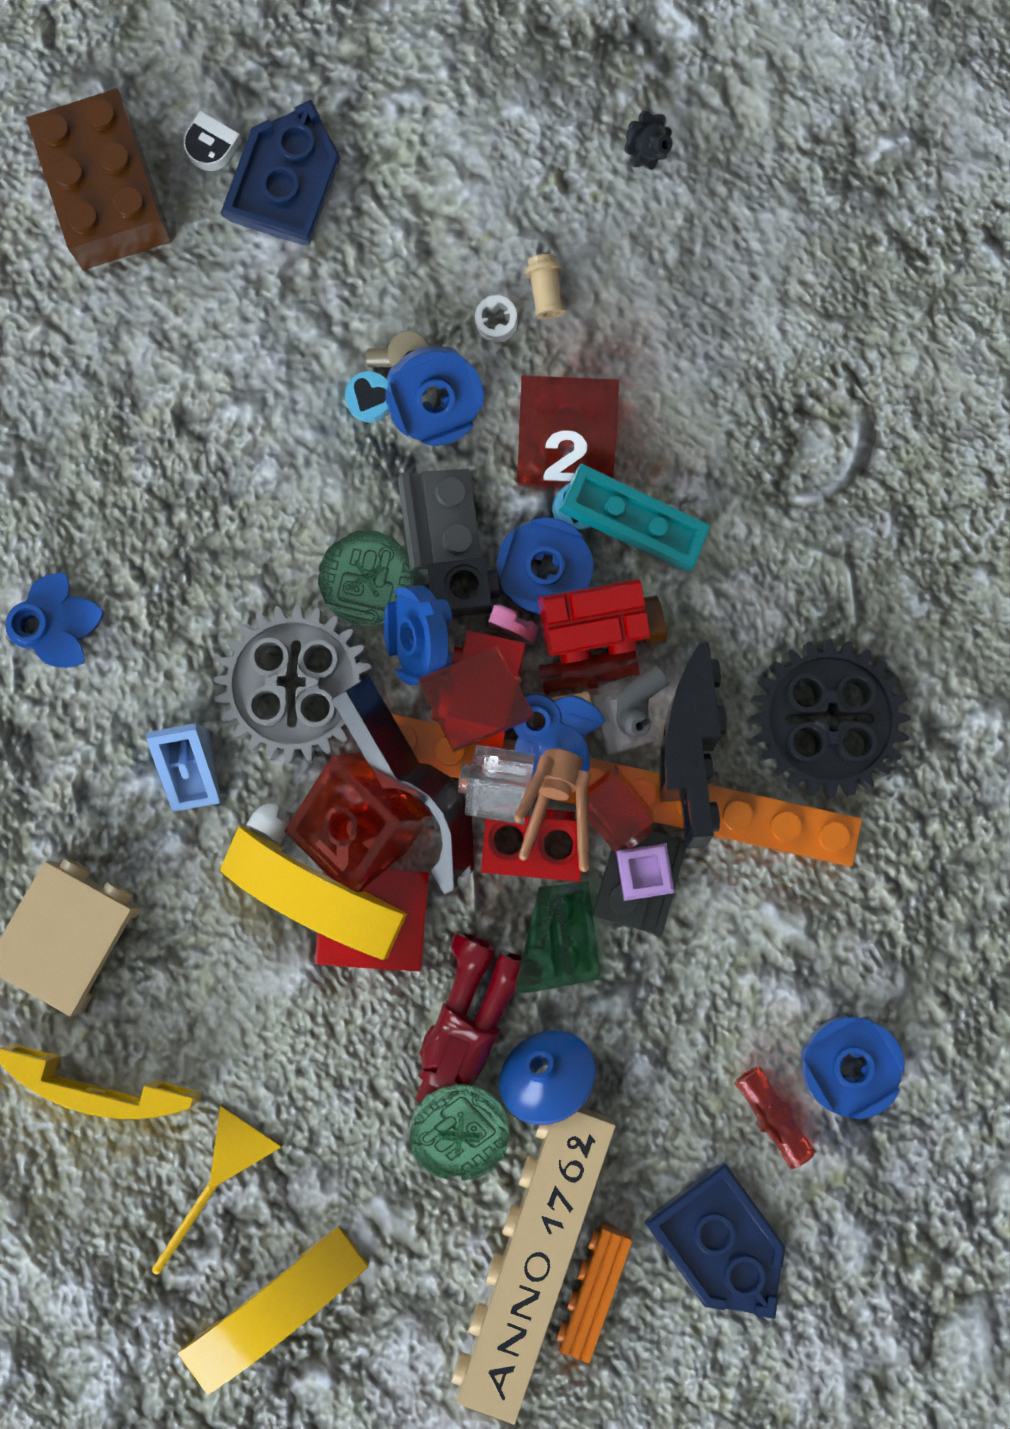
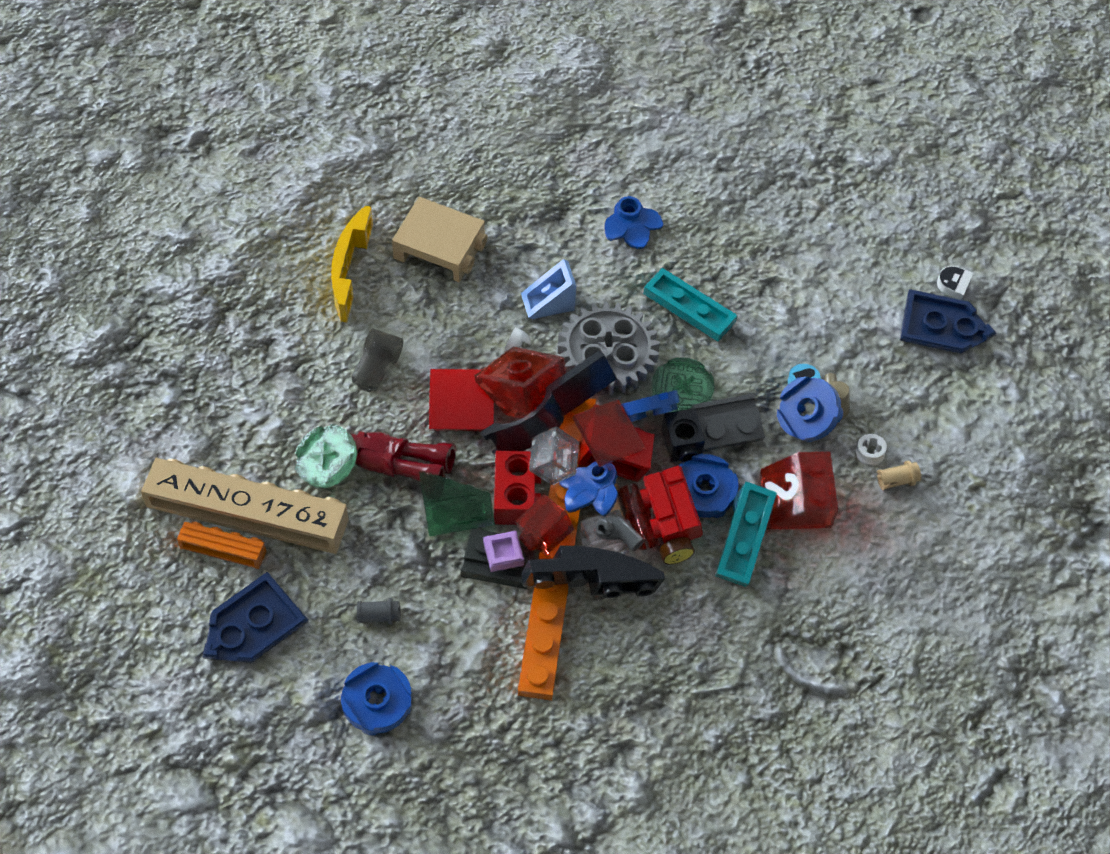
camera: 80 degrees right, 25 degrees down
reddish brown brick [26,88,172,271] -> none
yellow piece [152,1105,282,1274] -> none
yellow slope [178,1225,369,1395] -> none
yellow slope [220,826,407,960] -> none
bright pink tile [488,604,540,646] -> none
blue dish [499,1030,596,1125] -> none
nougat plant [514,749,591,872] -> none
black plant [624,111,673,170] -> none
clear red pin [734,1065,817,1169] -> none
black gear [748,639,911,799] -> none
none -> clear smoke piece [351,328,404,392]
none -> dark grey pin [357,598,401,625]
none -> teal plate [643,268,737,342]

